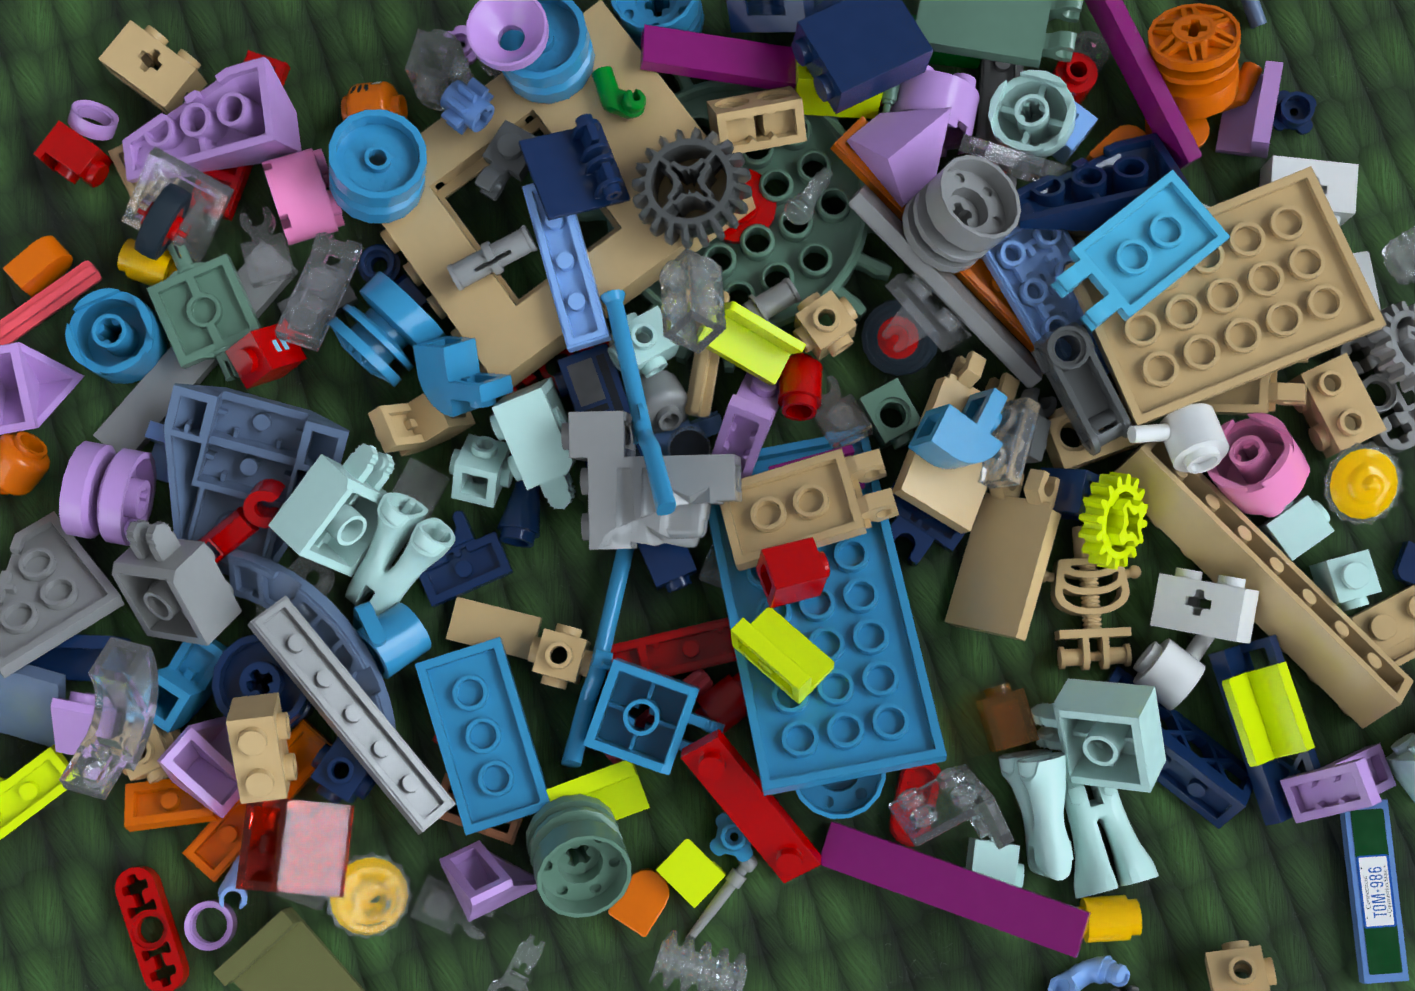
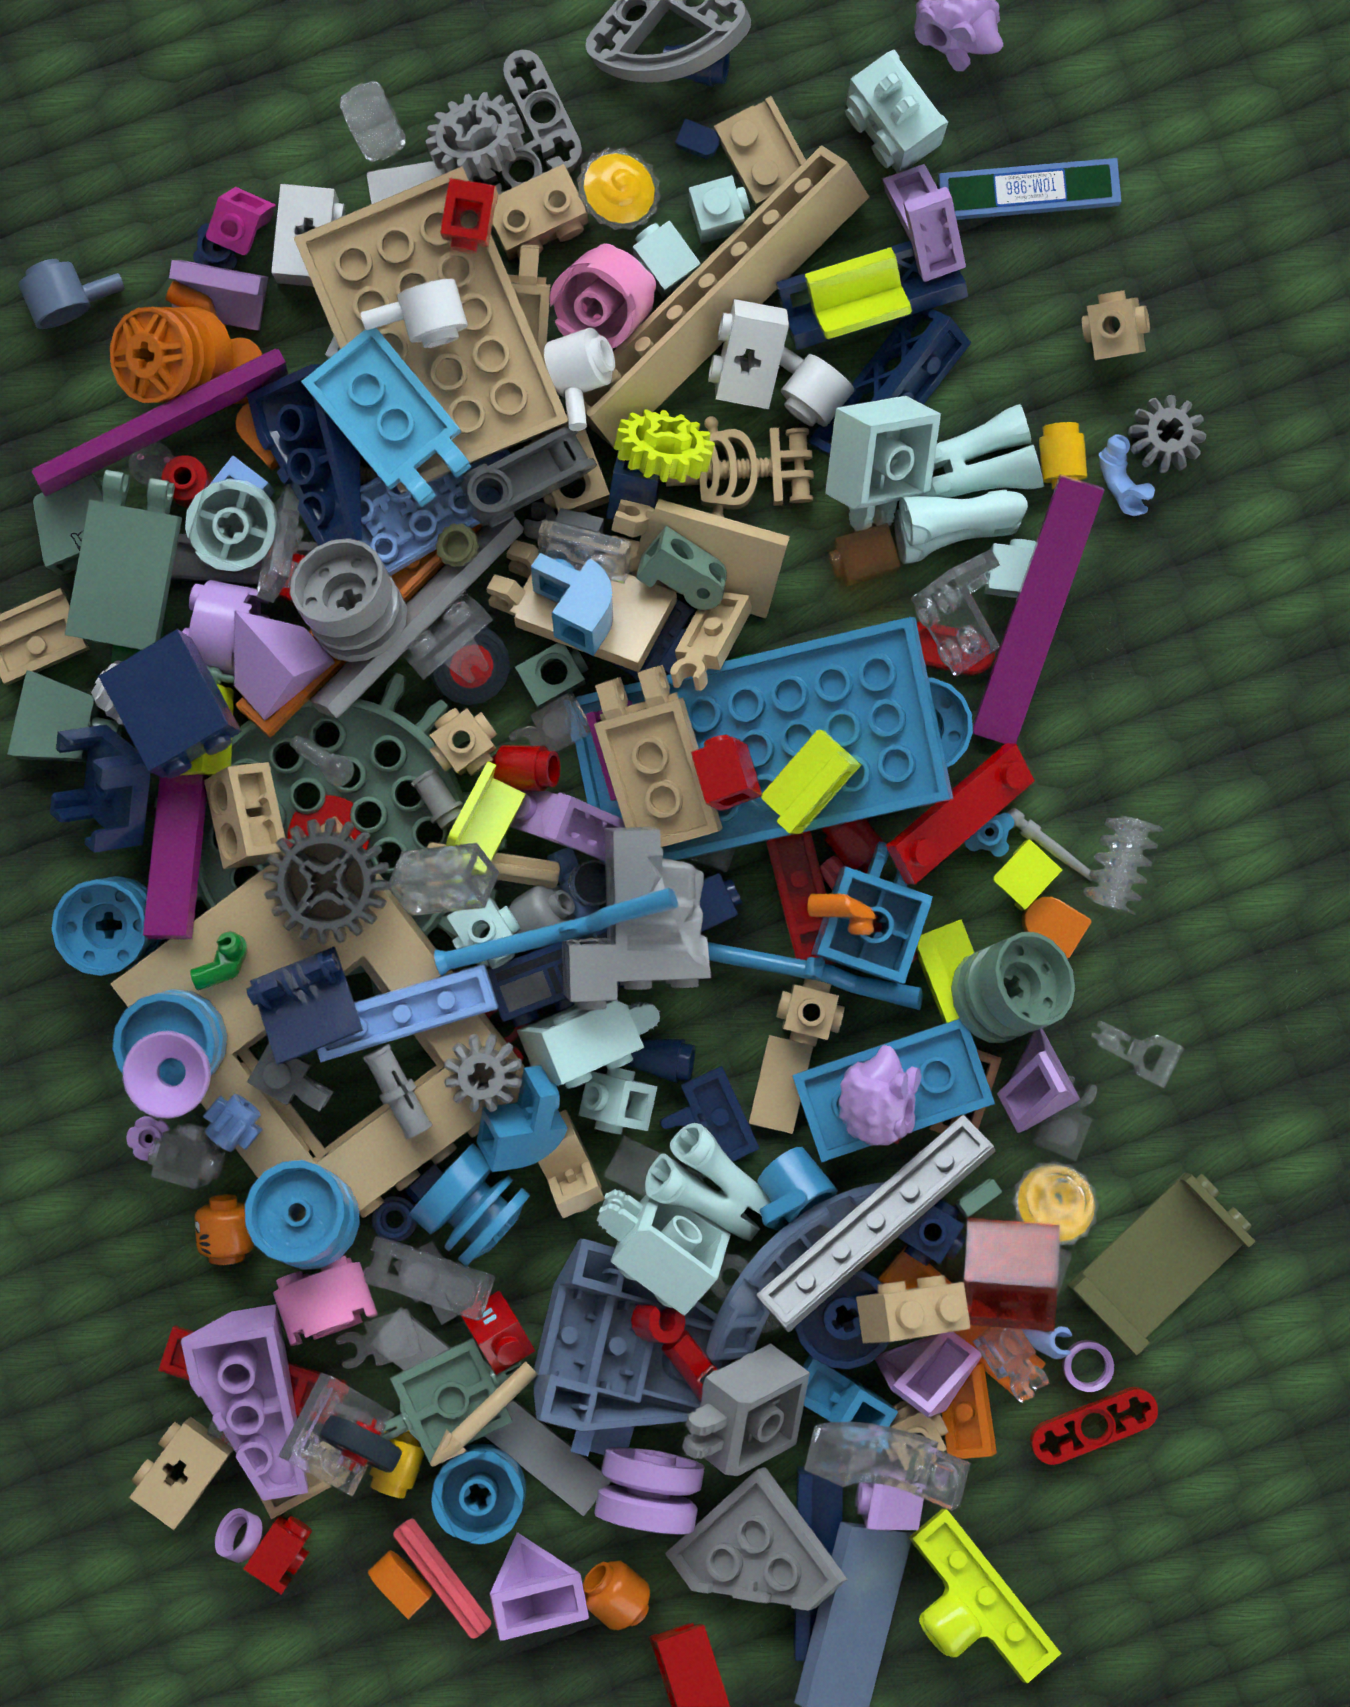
camera: 90 degrees left, 5 degrees up
none -> dark pink bracket [206,187,276,255]
none -> white piece [361,279,468,348]
none -> tan piece [430,1361,538,1466]
none -> olive piece [436,523,479,567]
none -> red brick [440,178,498,254]
none -> light grey gear [444,1034,522,1112]
none -> sand green leg [636,526,727,610]
none -> tan plate [670,592,752,691]
none -> orange arm [808,894,876,935]
none -> lavender animal [839,1045,921,1146]
none -> sand green tile [955,1179,1002,1218]
none -> clear plate [973,1313,1049,1402]

